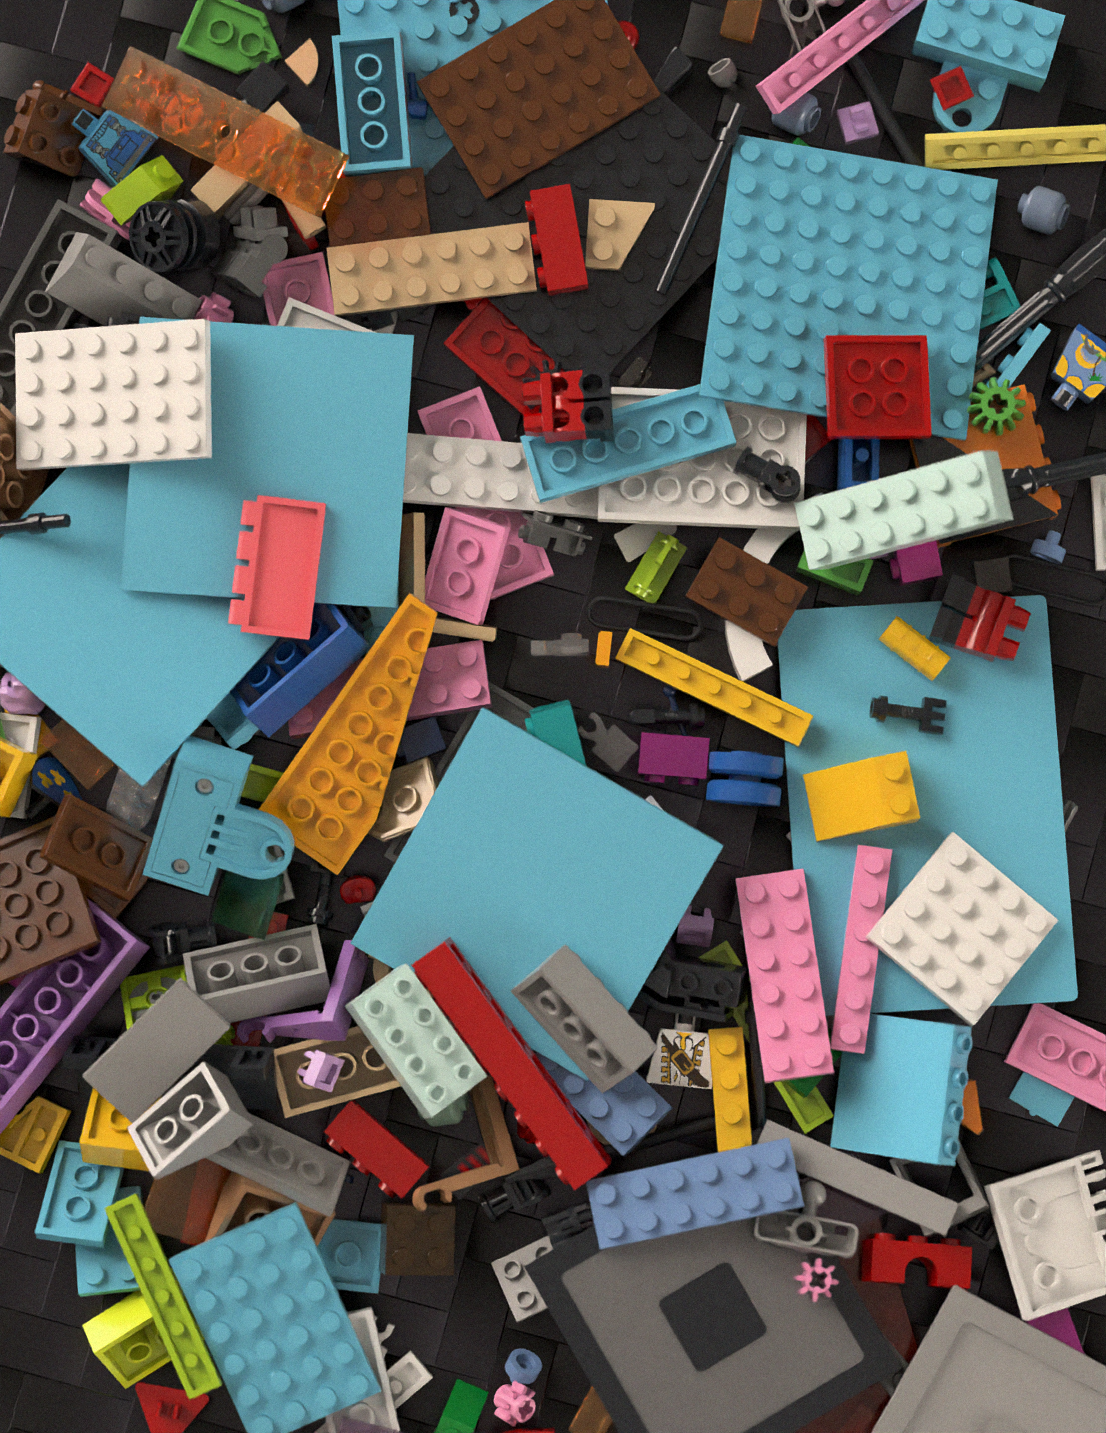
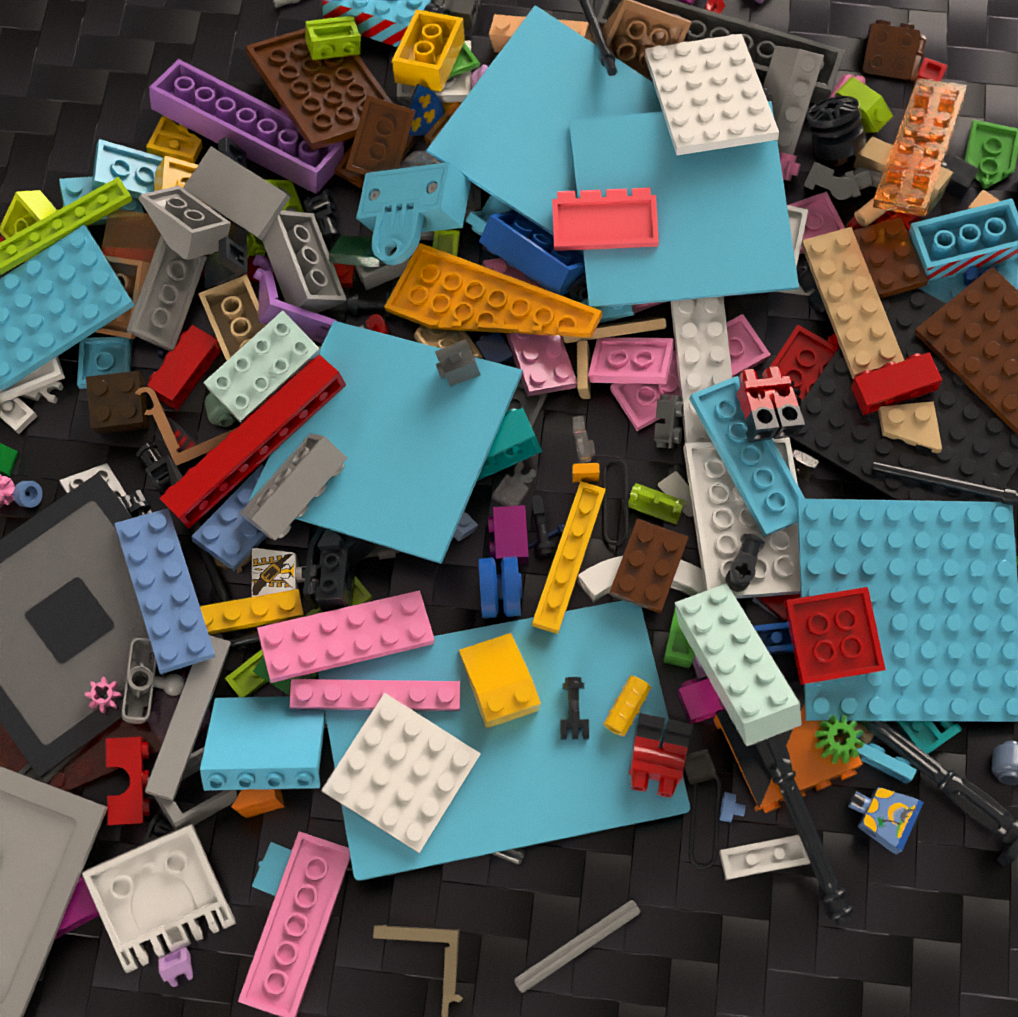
camera: 80 degrees right, 15 degrees down
torso [71,109,158,187] -> none
lavender tile [298,1050,345,1092] -> none
lavender tile [676,906,714,947] -> none
none -> dark grey brick [435,339,481,386]

